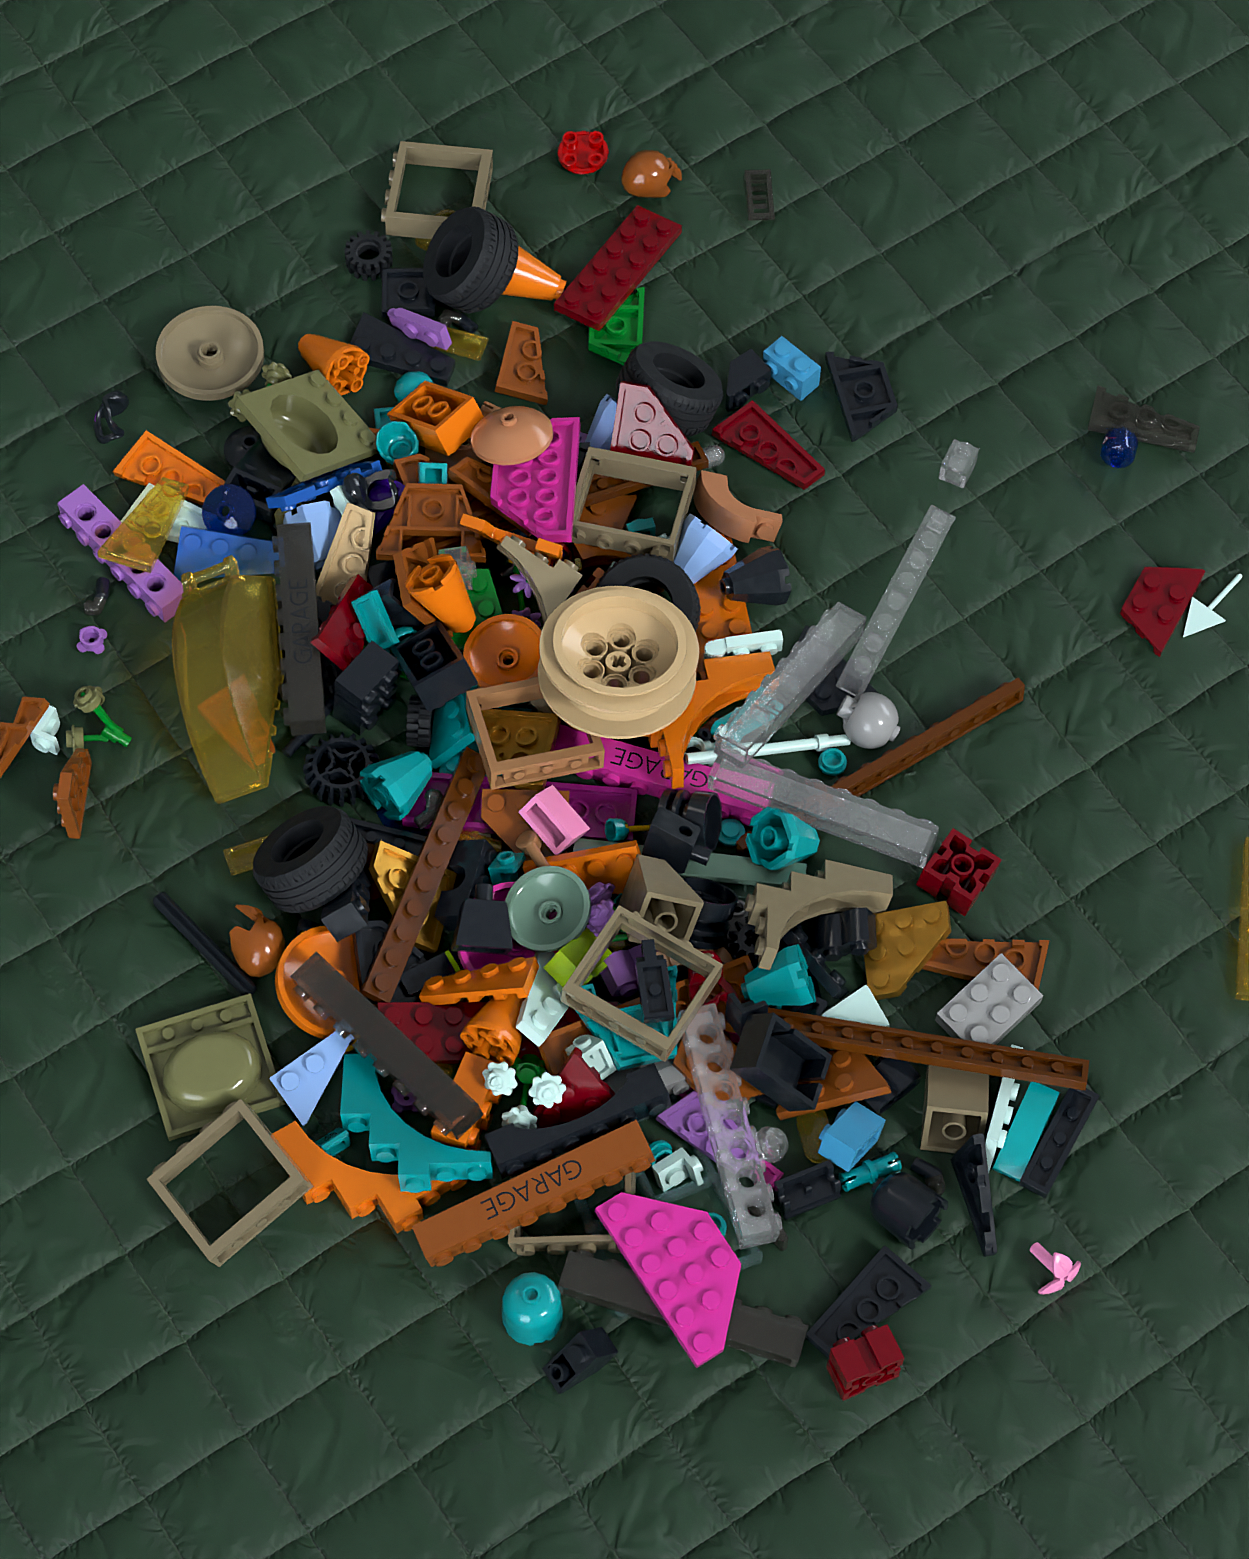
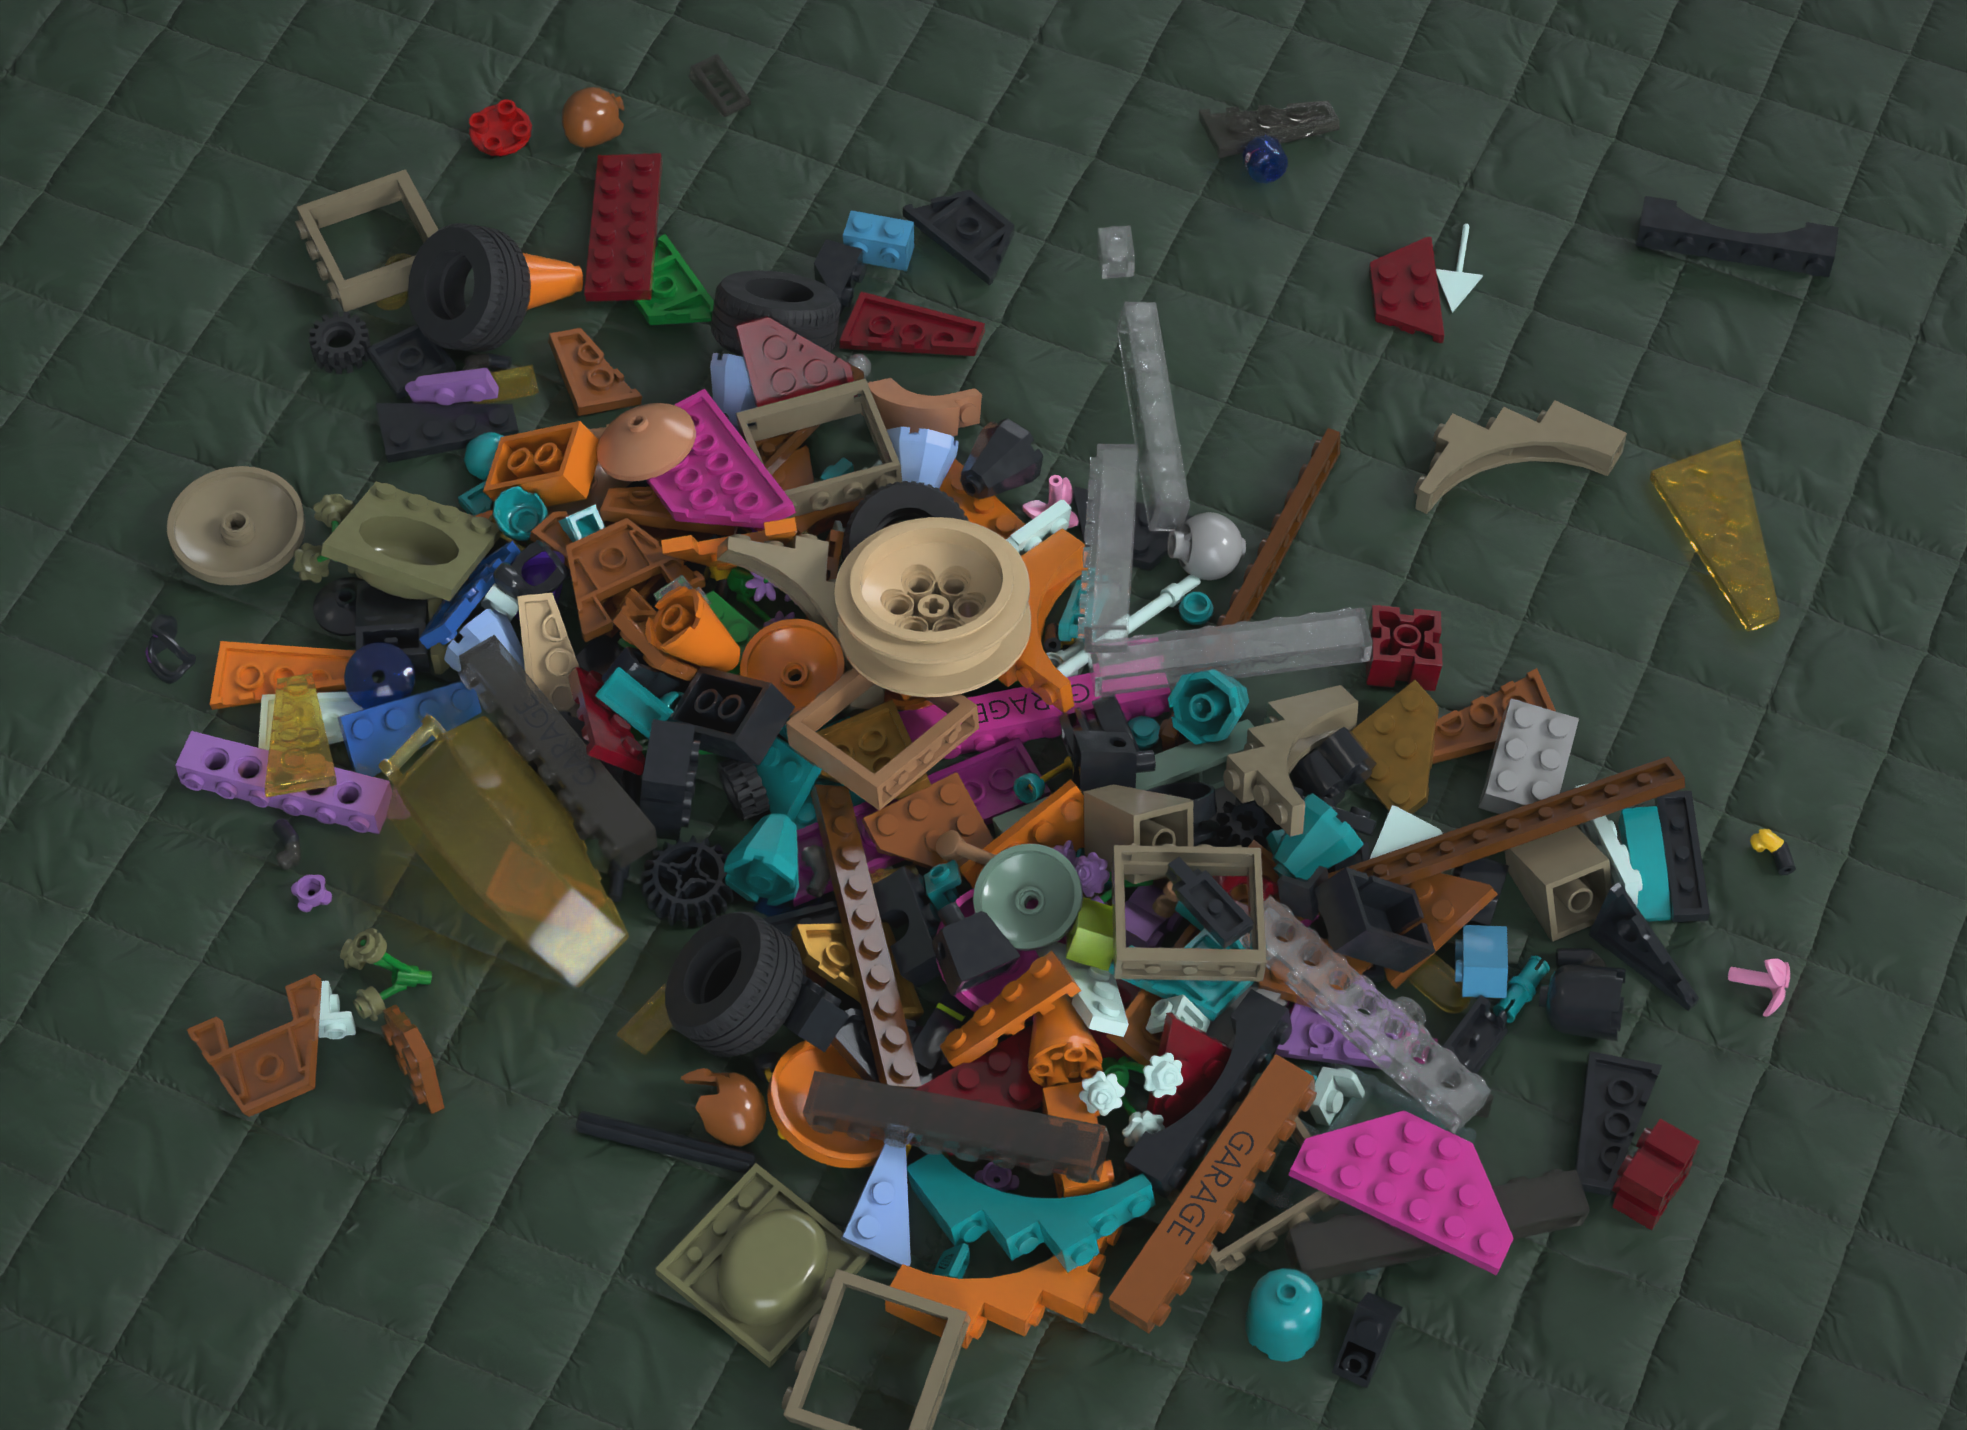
camera: 30 degrees left, 5 degrees down
orange cone [298,334,370,396] -> none
bright pink brick [519,785,590,855] -> none
none -> bright pink plant [1022,475,1079,528]
none -> dark tan arch [1414,400,1627,514]
none -> arm [1750,829,1796,875]

